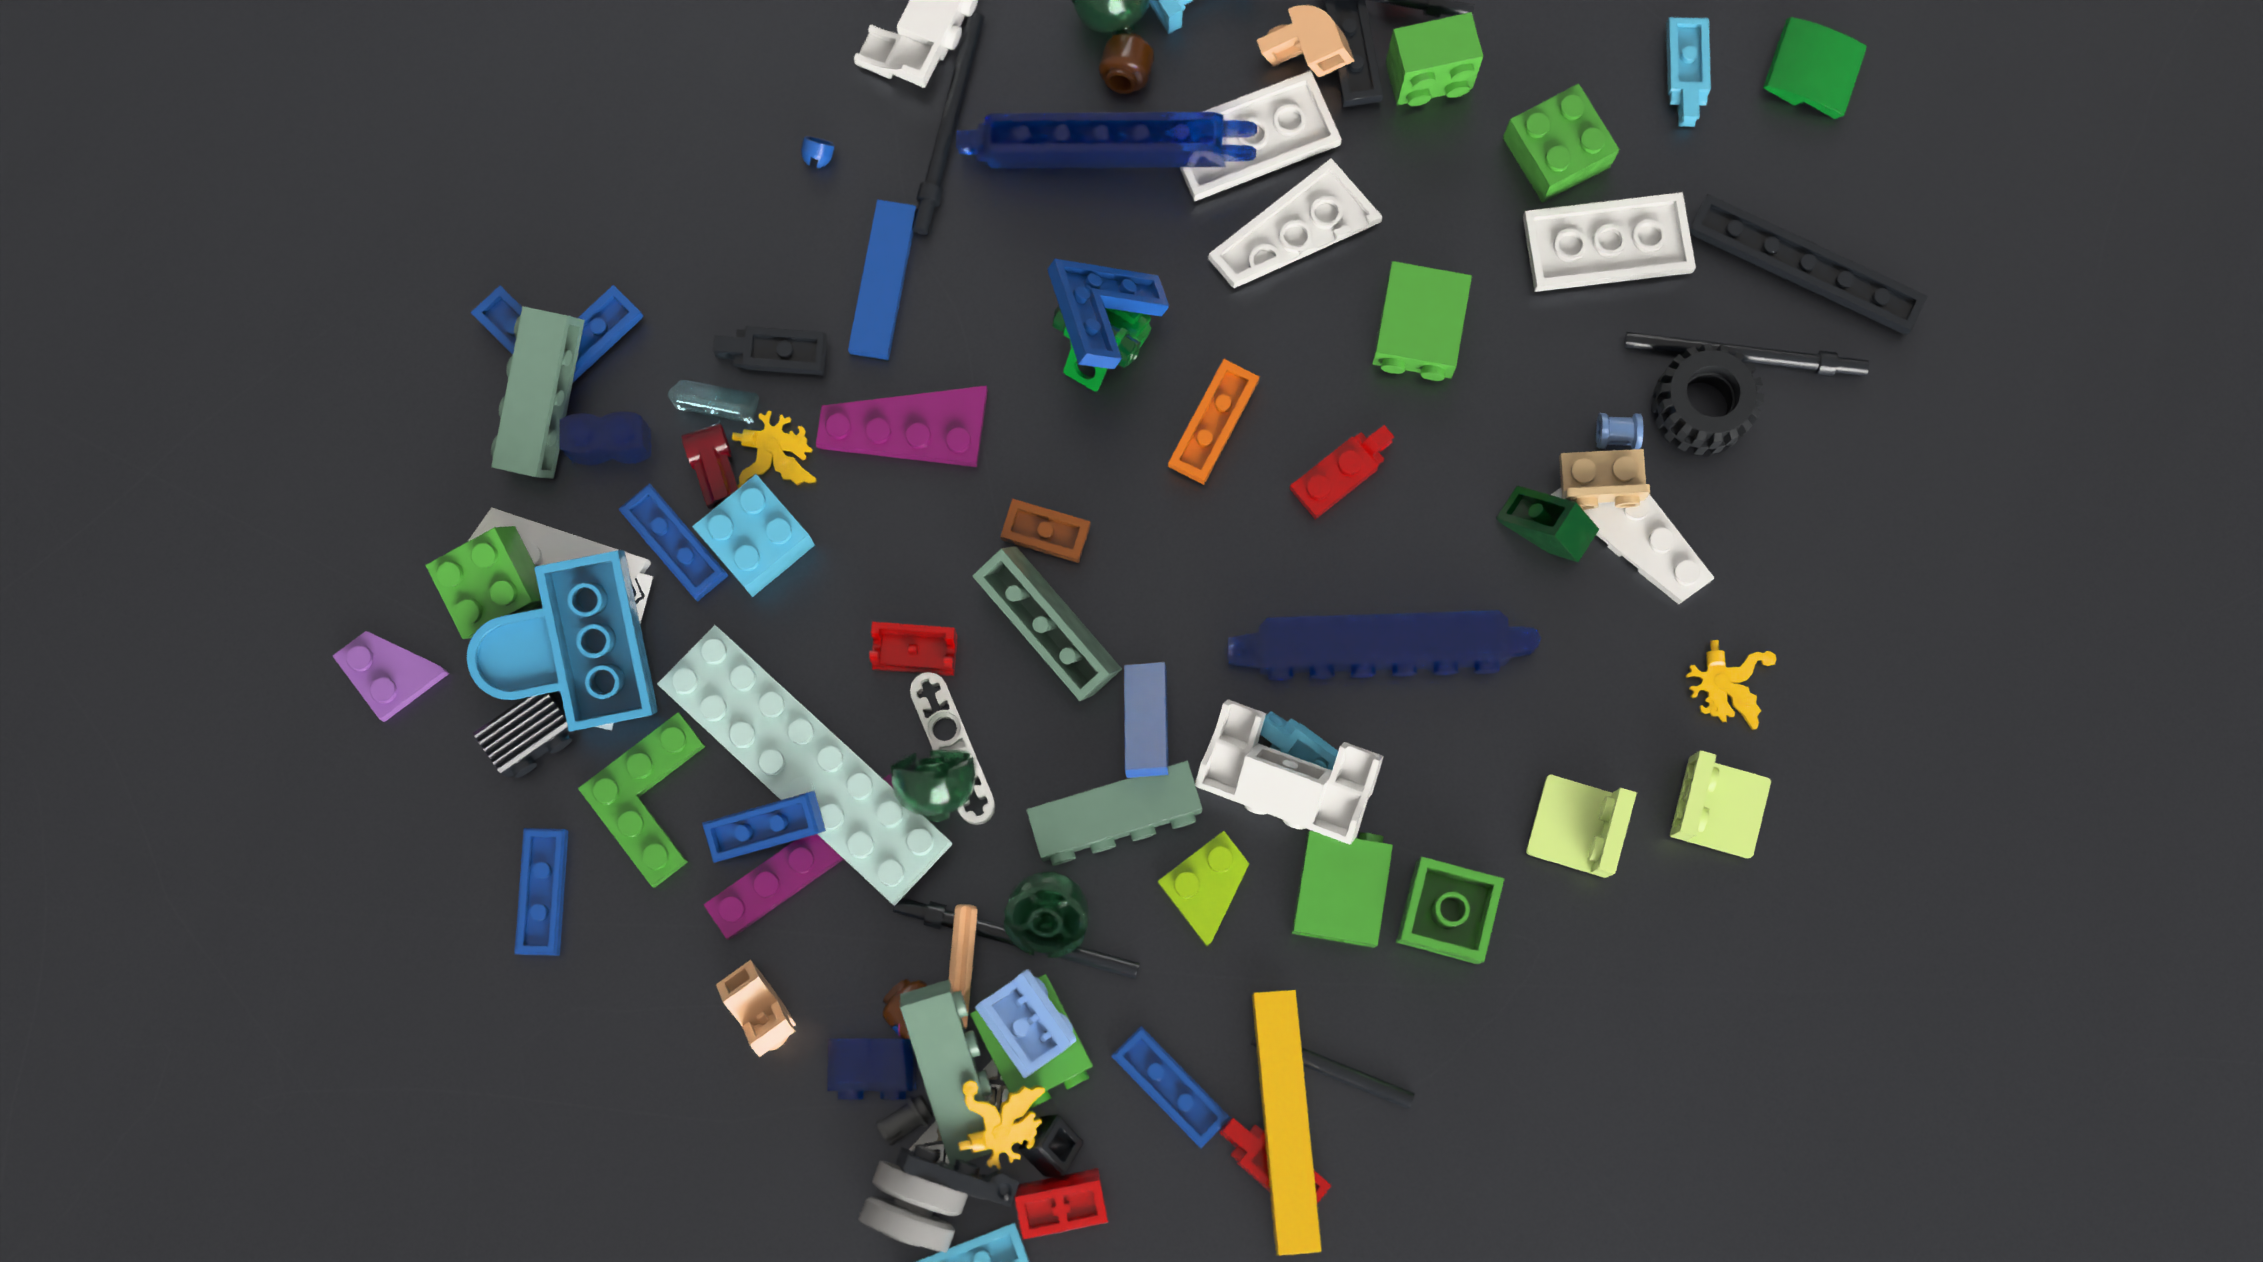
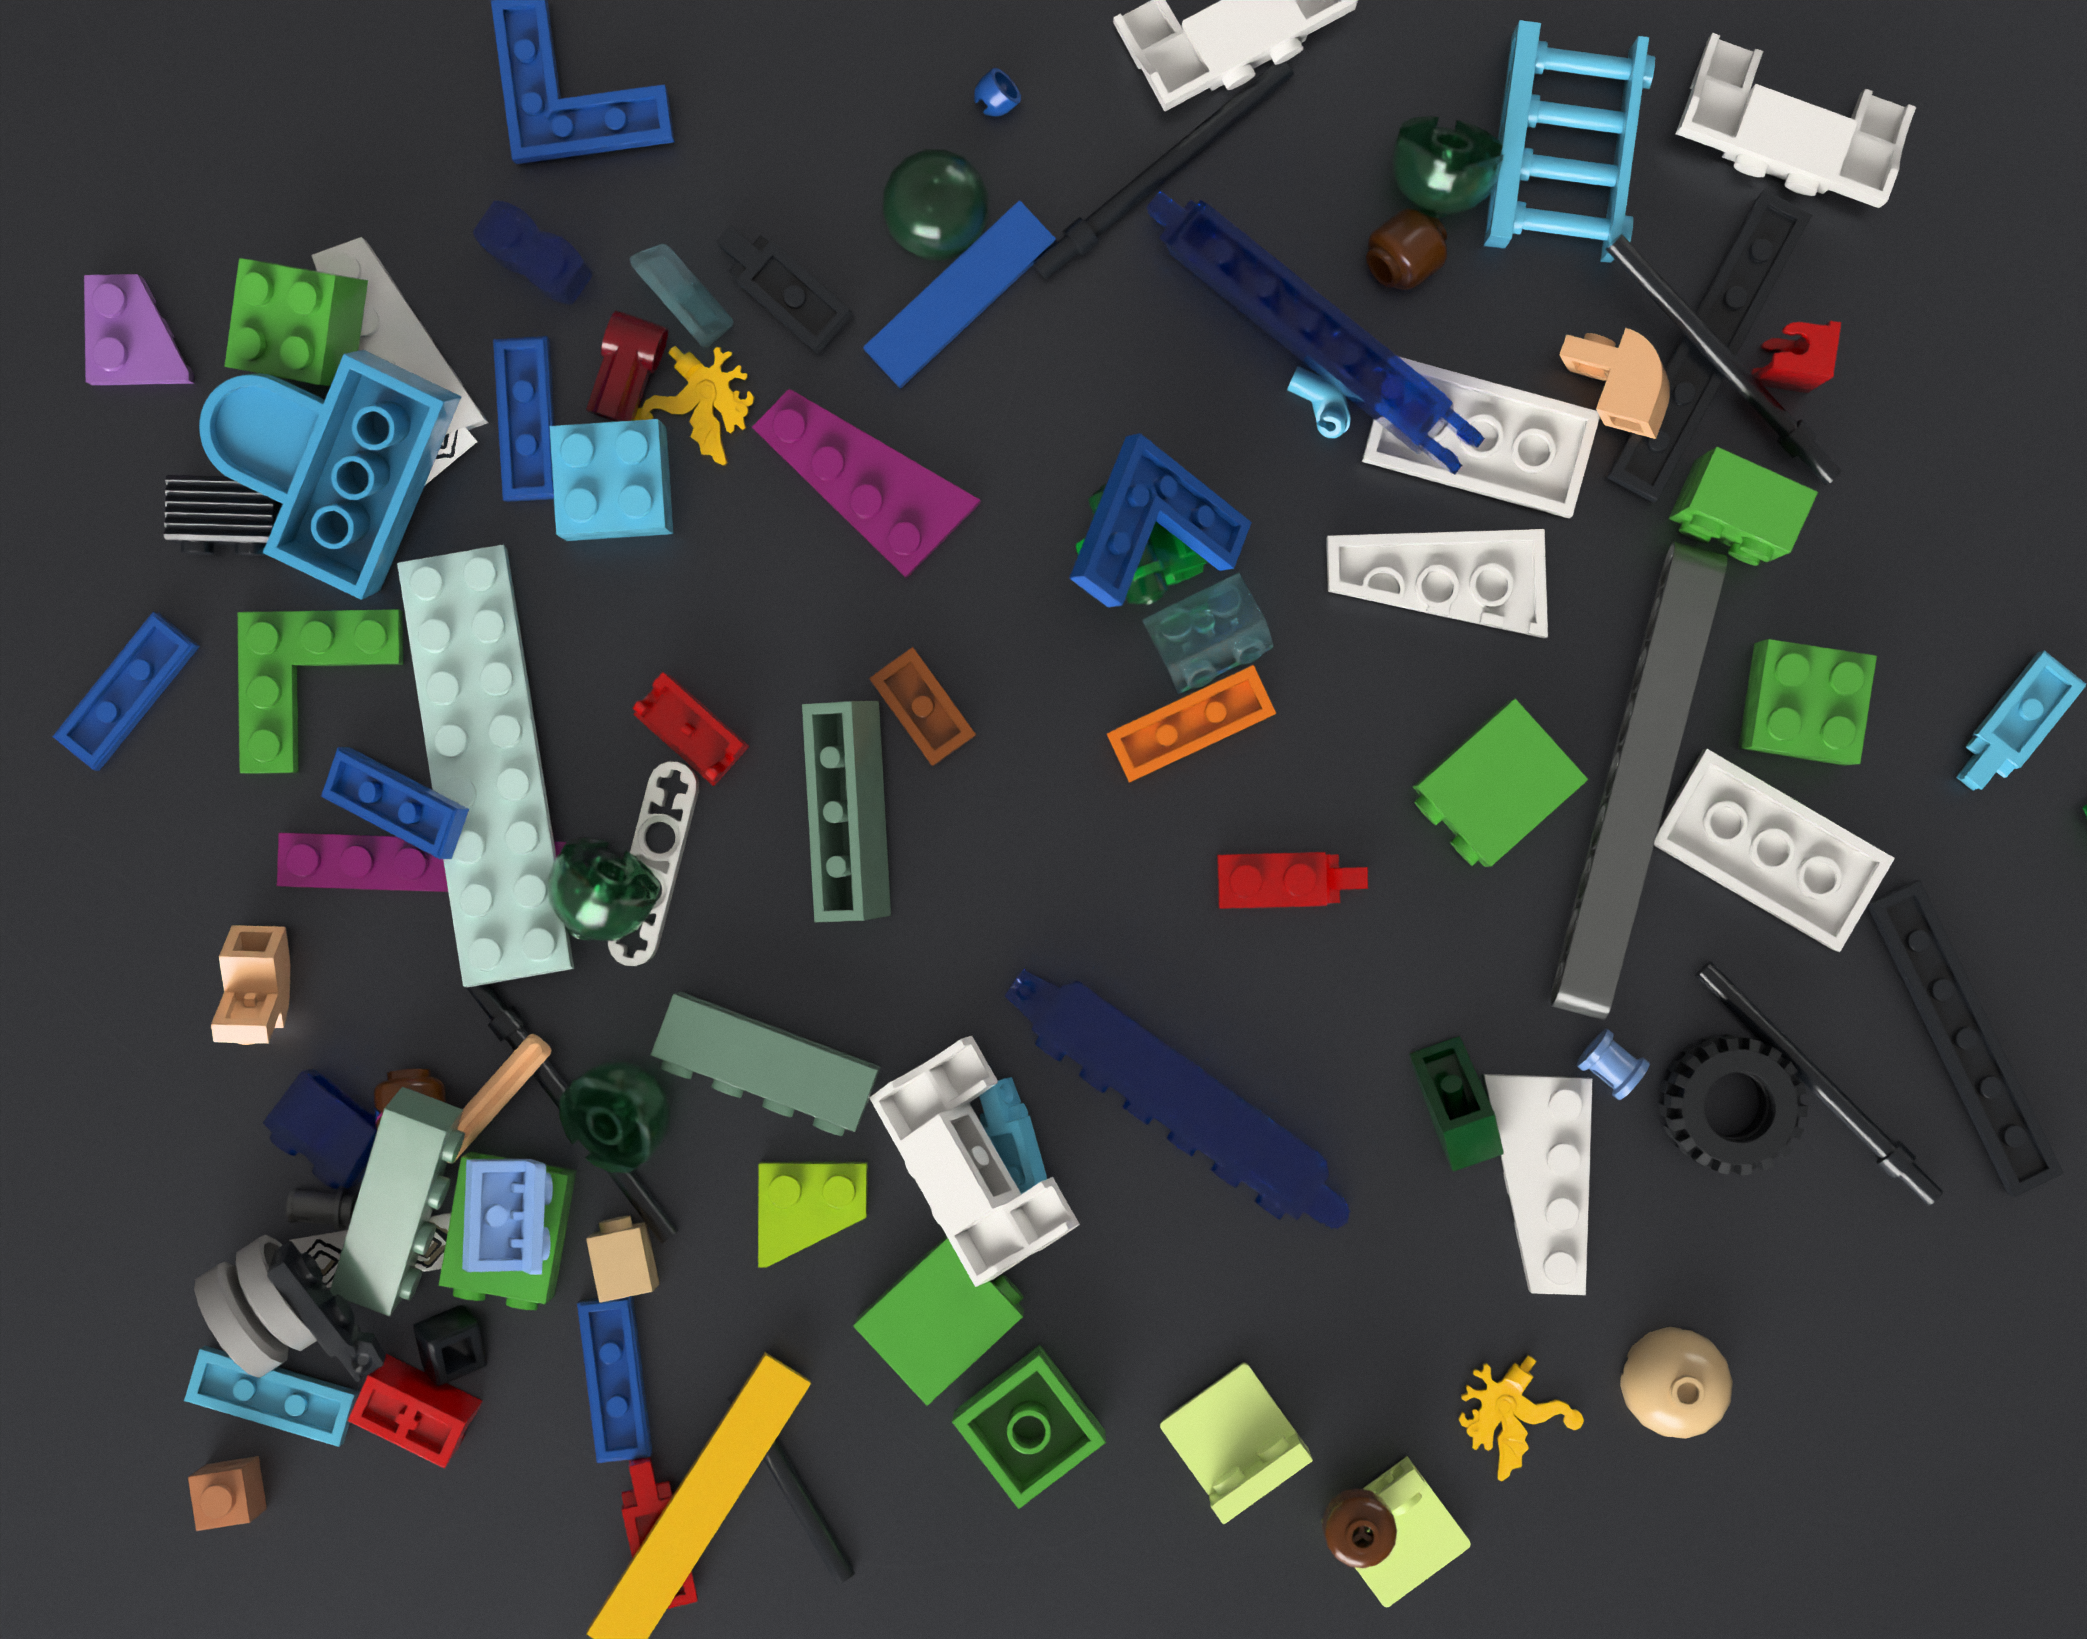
camera: 30 degrees right, 10 degrees up
sand green brick [491,306,585,479] -> none
yellow piece [958,1080,1045,1169] -> none
tile [1124,662,1169,778] -> none
tan bracket [1559,449,1650,510] -> none
none -> tan brick [586,1216,660,1303]
none -> clear green cylinder [883,149,989,260]
none -> clear light blue bracket [1143,573,1274,693]
none -> medium azure arm [1287,366,1351,438]
none -> reddish brown head [1322,1488,1397,1569]
none -> dark grey beam [1550,541,1728,1020]
none -> tan cylinder [1620,1327,1733,1439]

